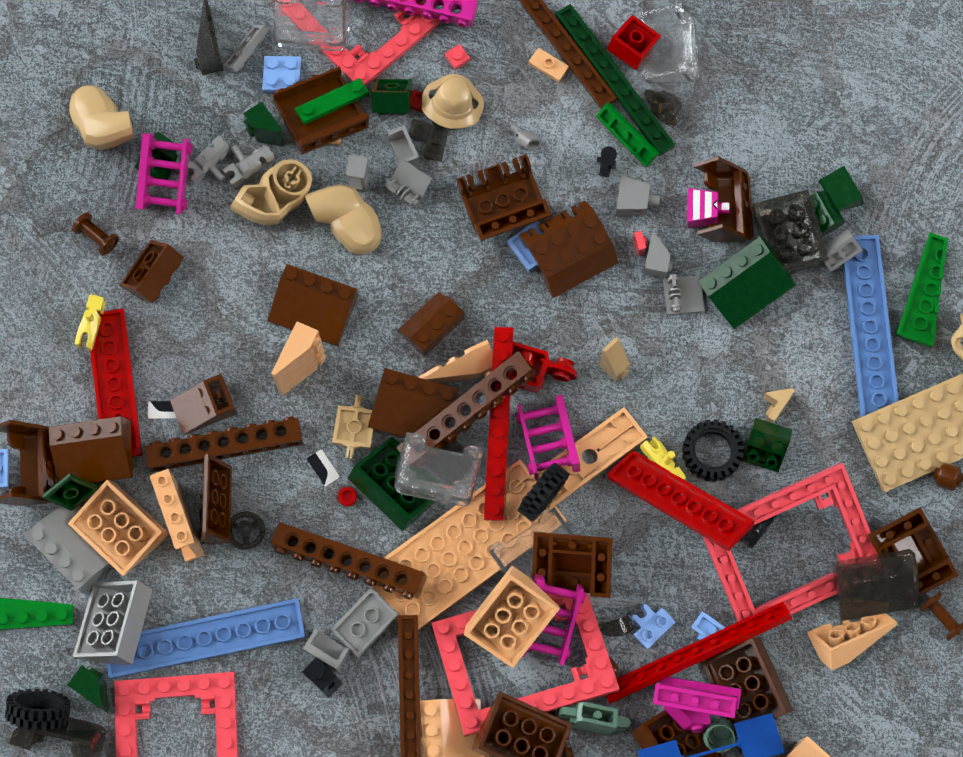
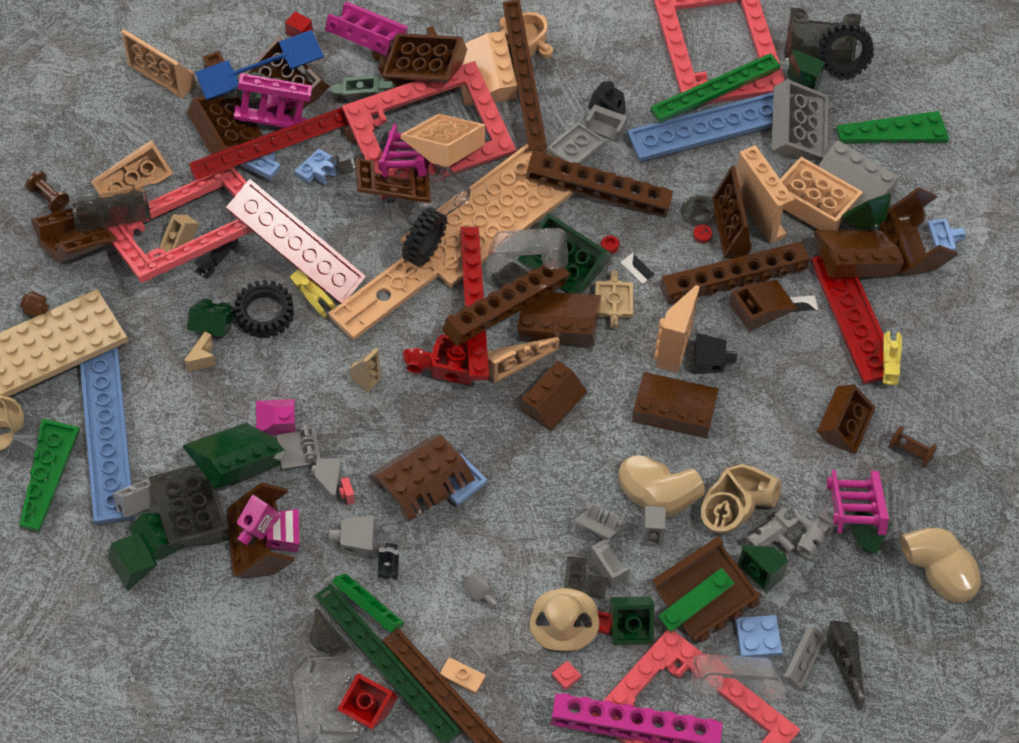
camera: 170 degrees right, 15 degrees down
reddish brown slope [456,154,552,241] -> none
dark pink fence [515,395,581,481] -> none
none -> tan slope [160,214,200,252]
none -> dark pink torso [237,495,281,545]
none -> dark pink slope [256,399,296,436]
none -> green plate [650,53,780,123]
none -> red tile [693,225,712,243]
none -> black torso [693,333,737,374]

